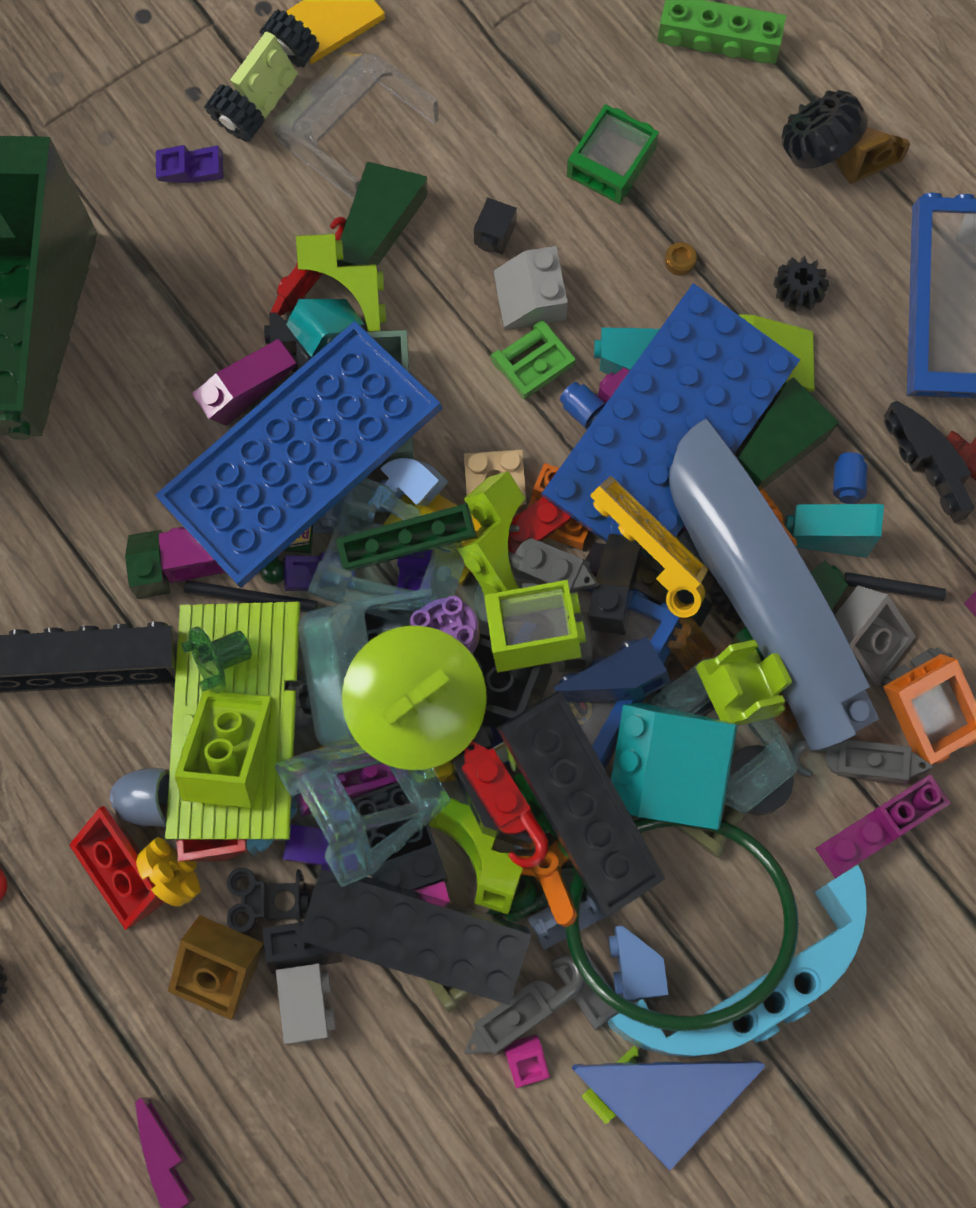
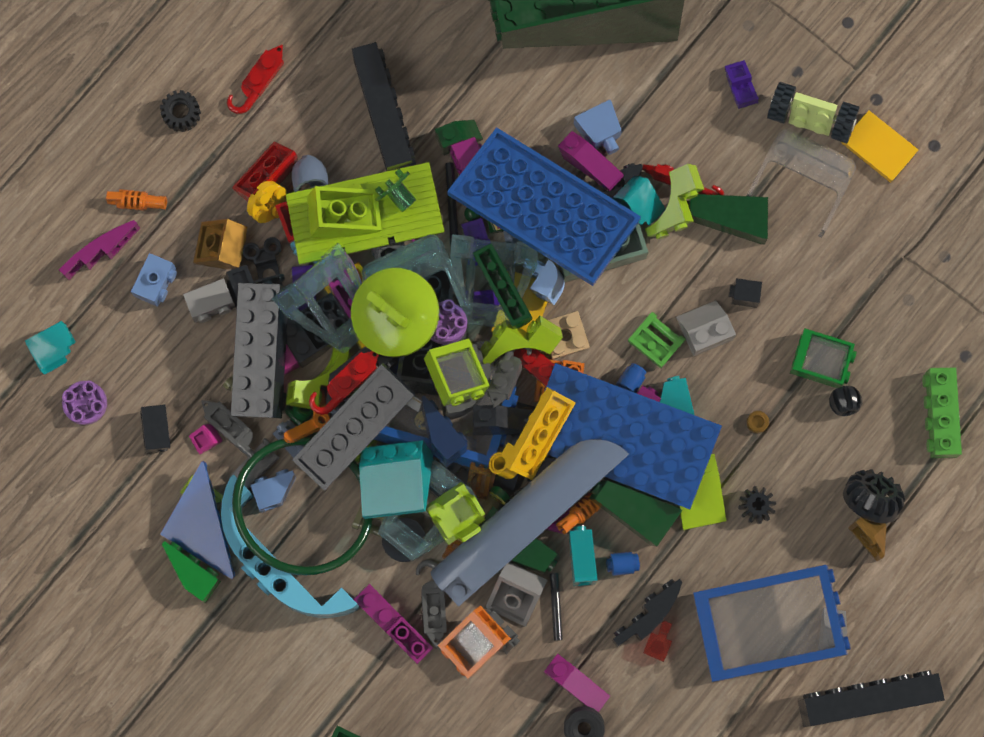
camera: 75 degrees right, 5 degrees up
none -> orange hinge [106,189,167,211]
none -> medium blue brick [131,253,177,307]
none -> black hinge [140,404,171,454]
none -> green slope [162,541,221,603]
none -> dark green tile [489,485,510,505]
none -> medium blue torso [573,100,621,155]
none -> black piece [829,386,862,416]

